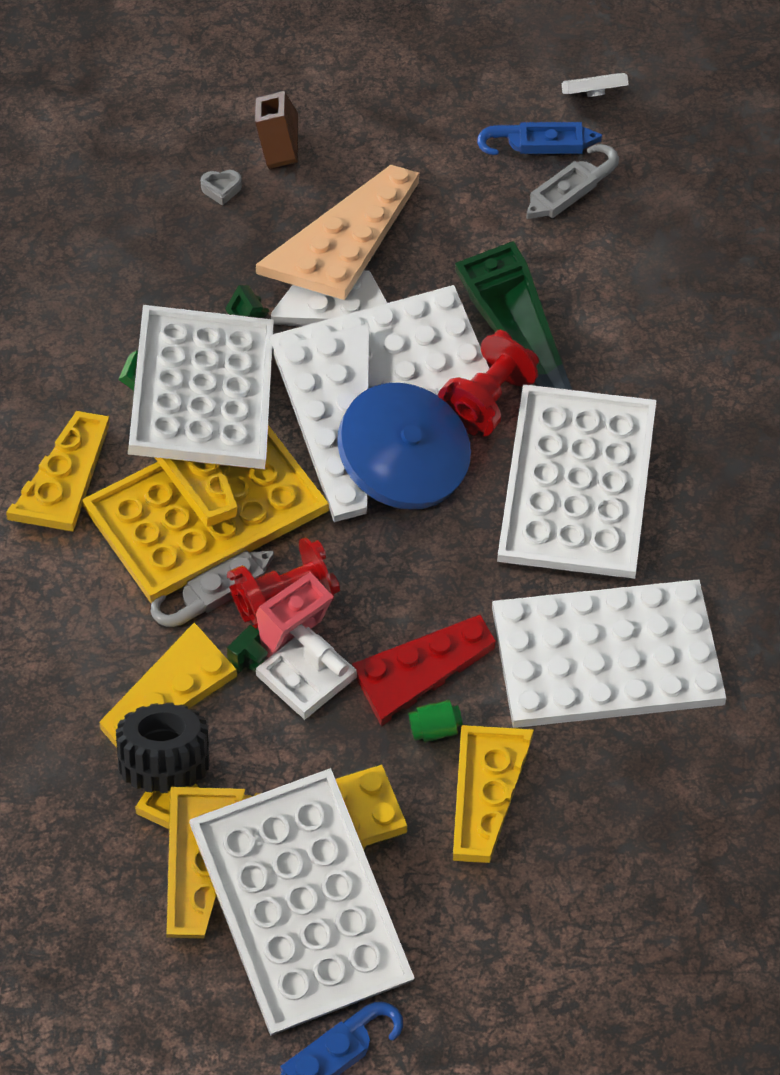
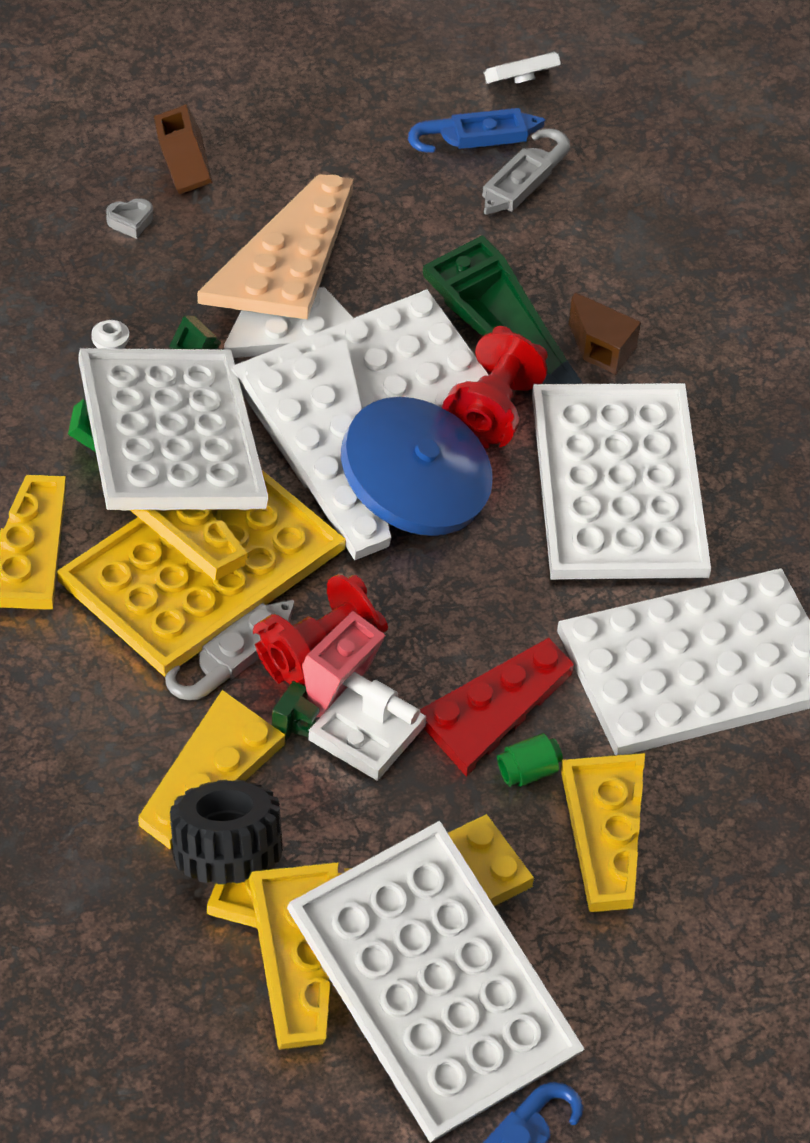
camera: 15 degrees left, 5 degrees down
none -> white plate [91,320,129,349]
none -> reddish brown slope [568,292,641,375]

